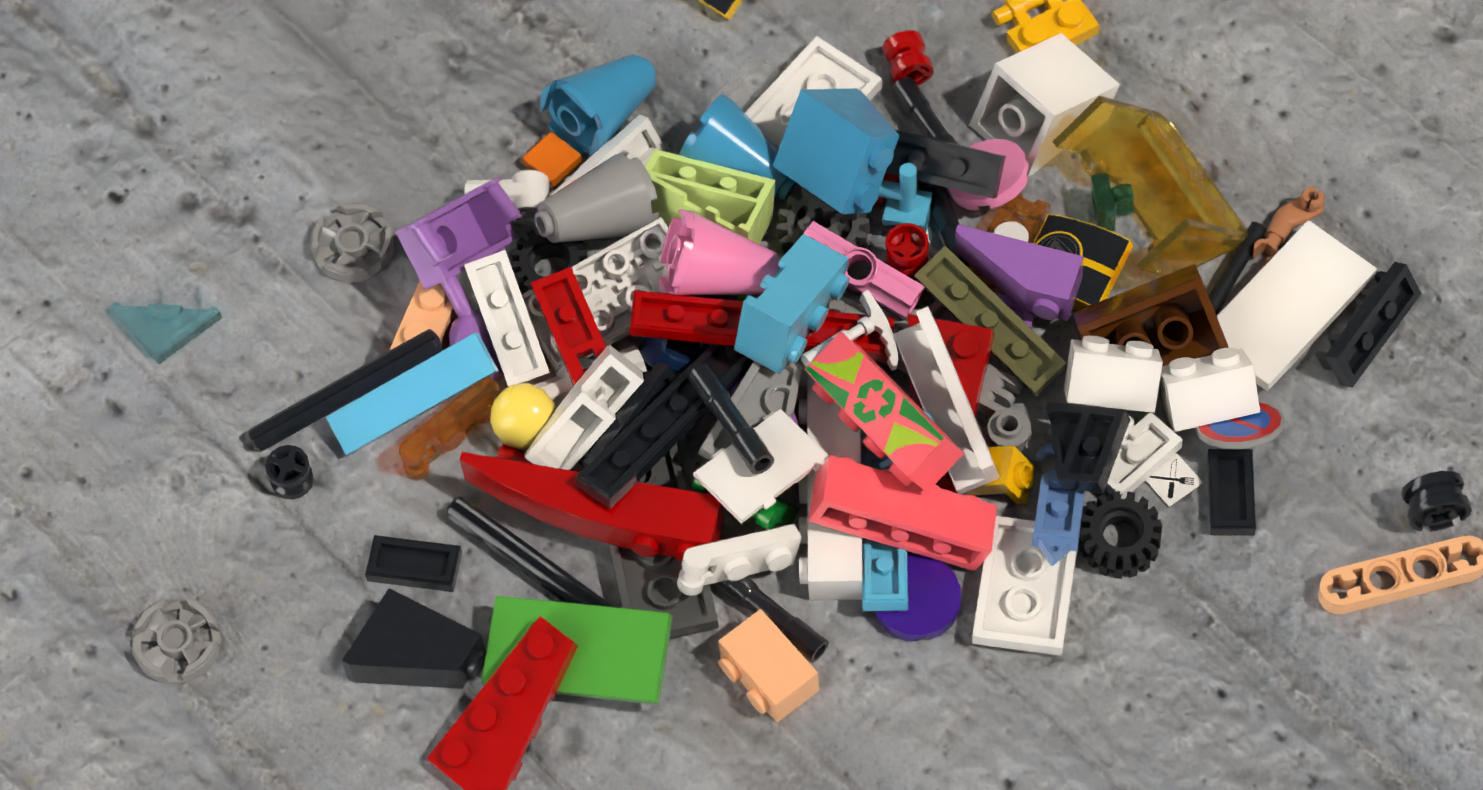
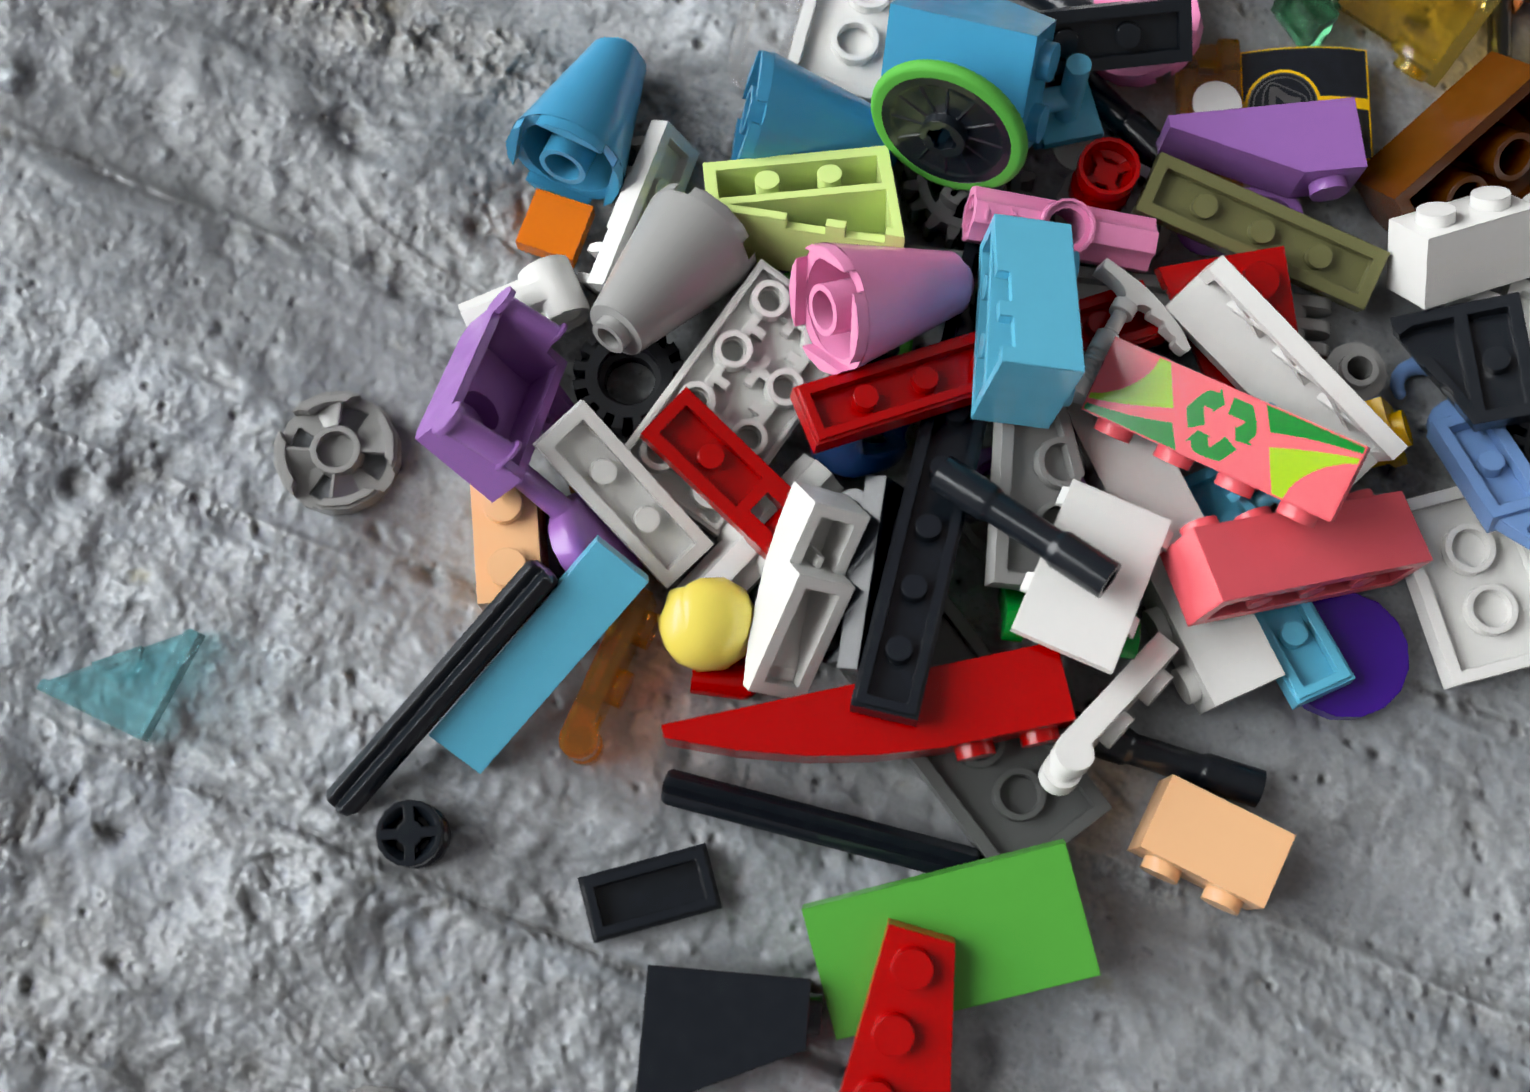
camera: 30 degrees left, 15 degrees up
none -> black wheel [871,59,1028,191]

